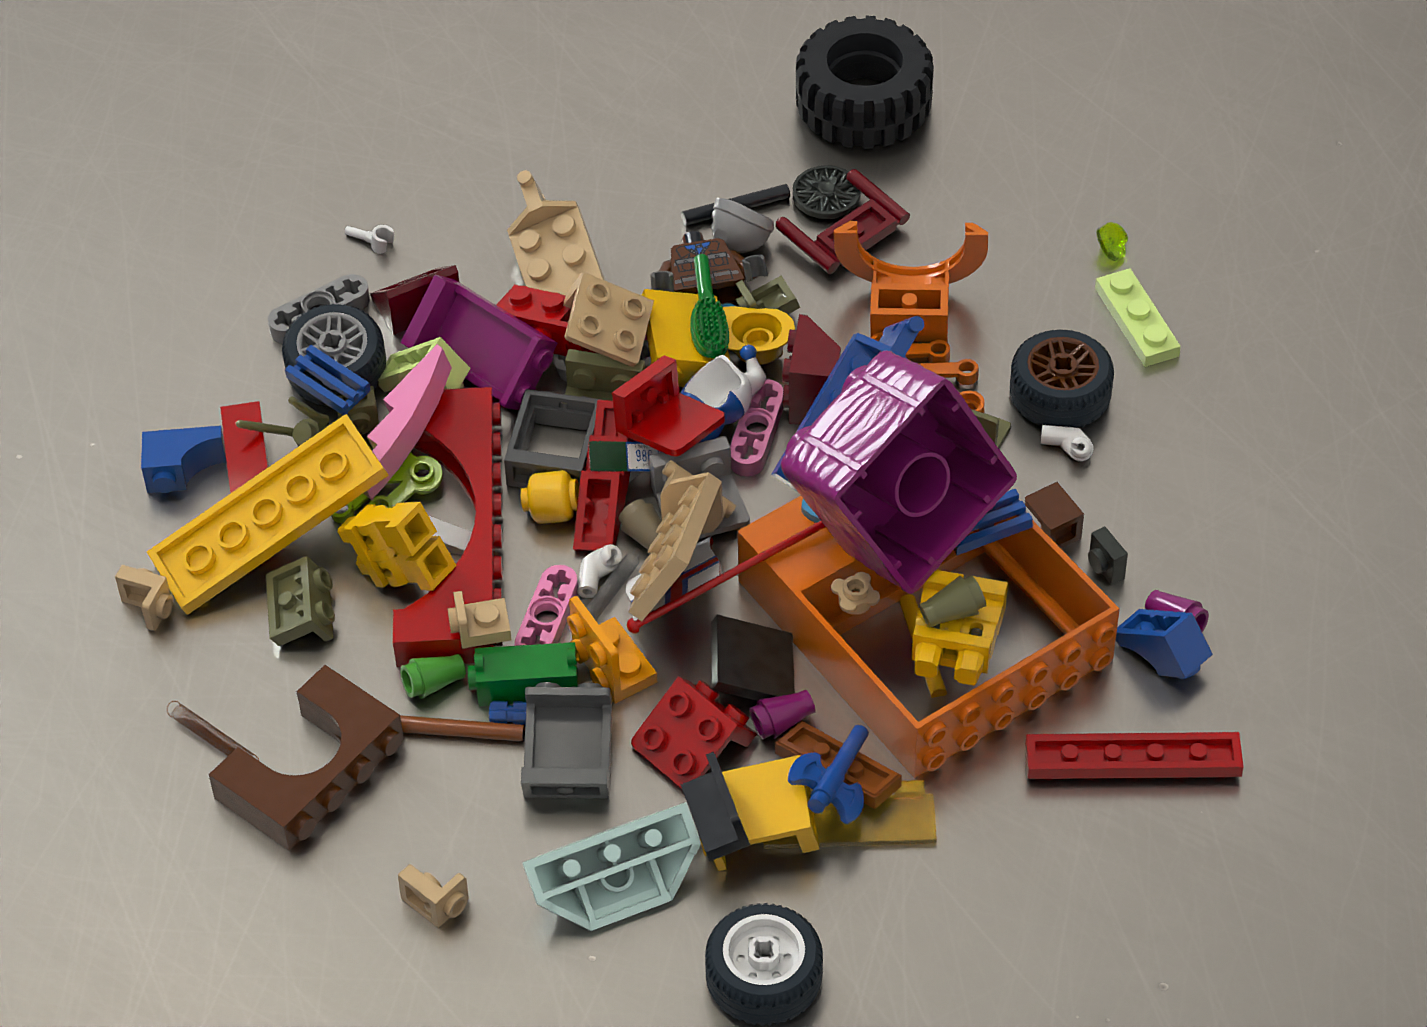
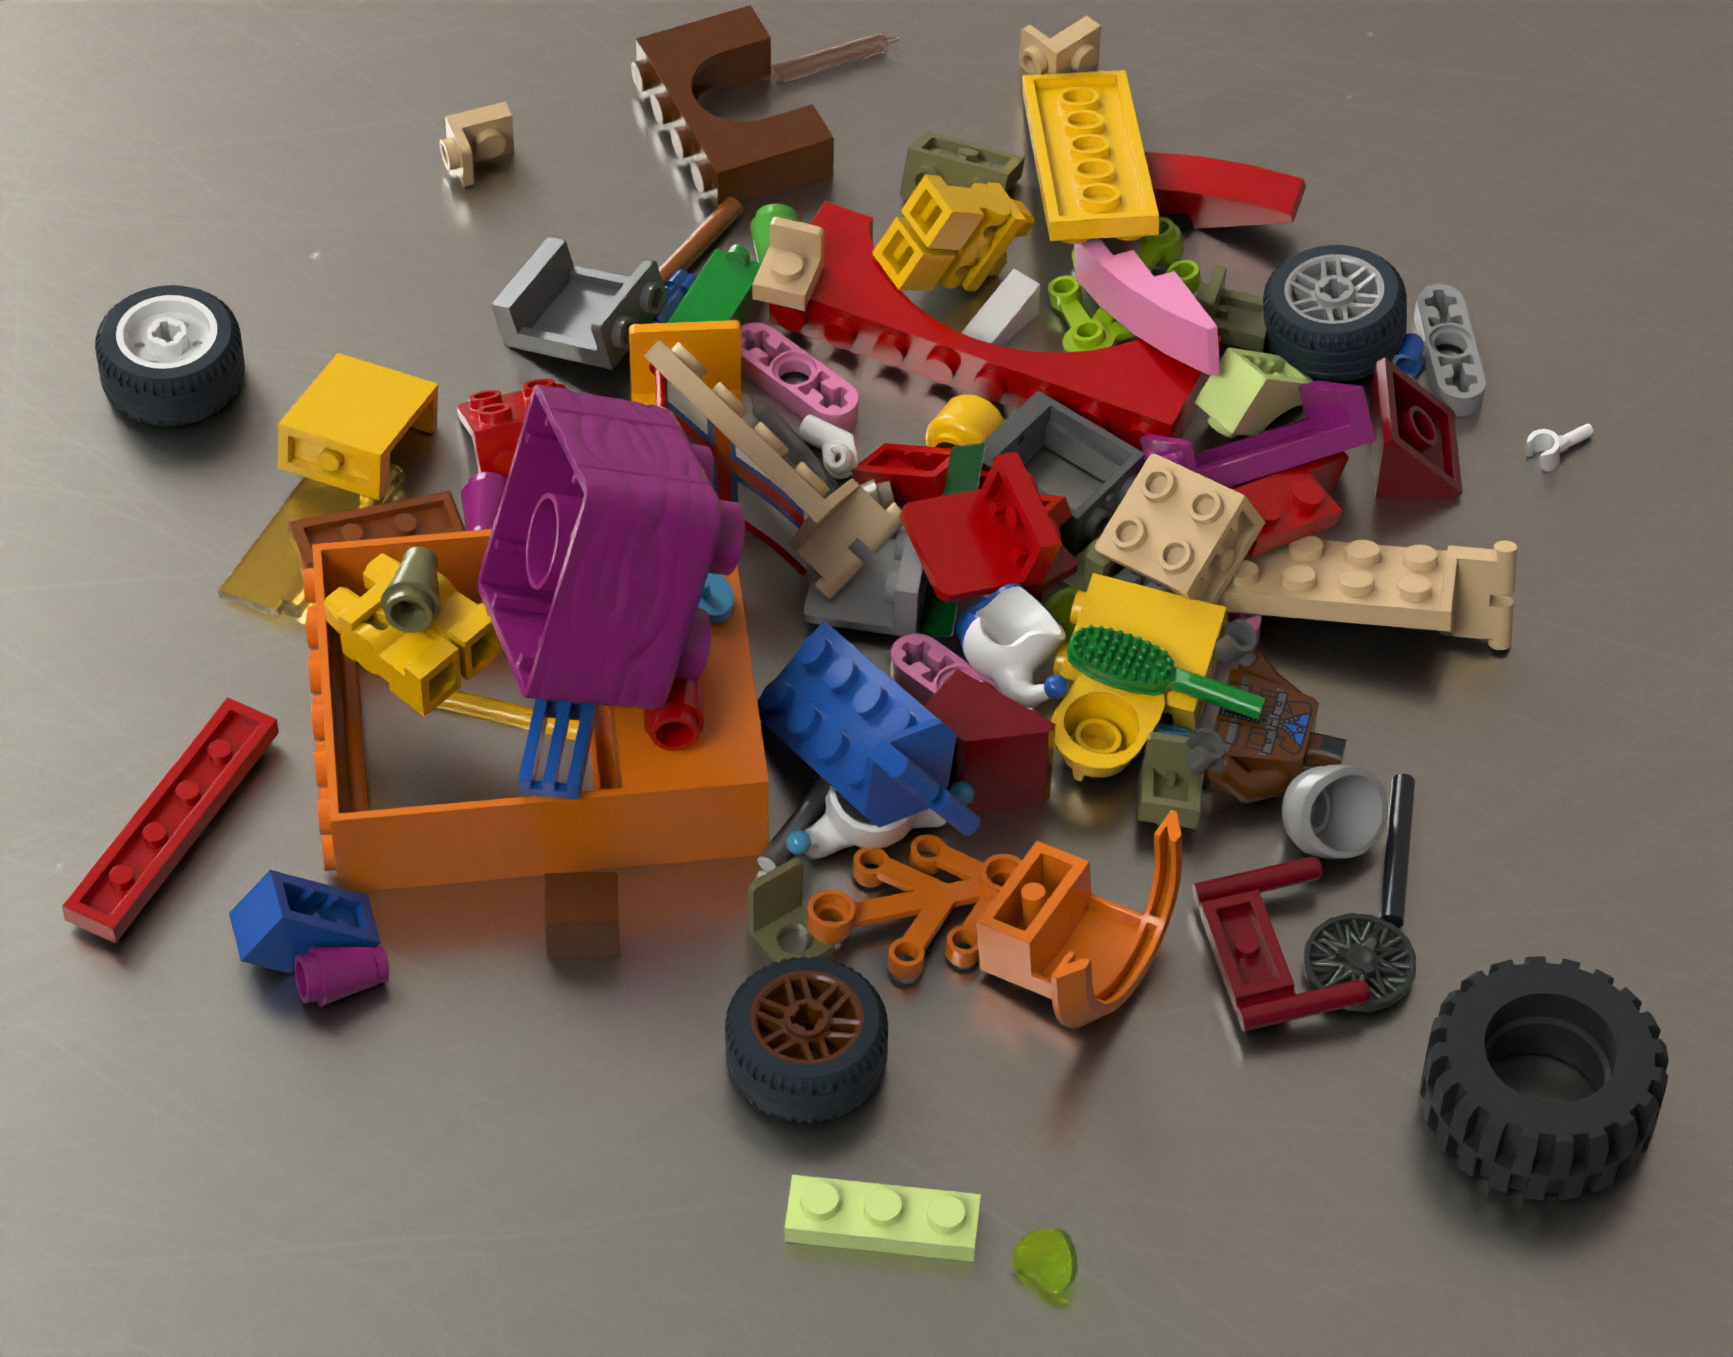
camera: 115 degrees right, 0 degrees up
blue arch [141,425,227,493] -> none
olive plant [236,396,330,446] -> none
blue tile [284,345,371,415] -> none
light aqua wedge [522,802,701,931] -> none
black panel [680,752,750,861] -> none
blue piece [788,725,869,824] -> none
white arm [1041,425,1094,461] -> none
pearl dark grey plate [1088,526,1128,585] -> none

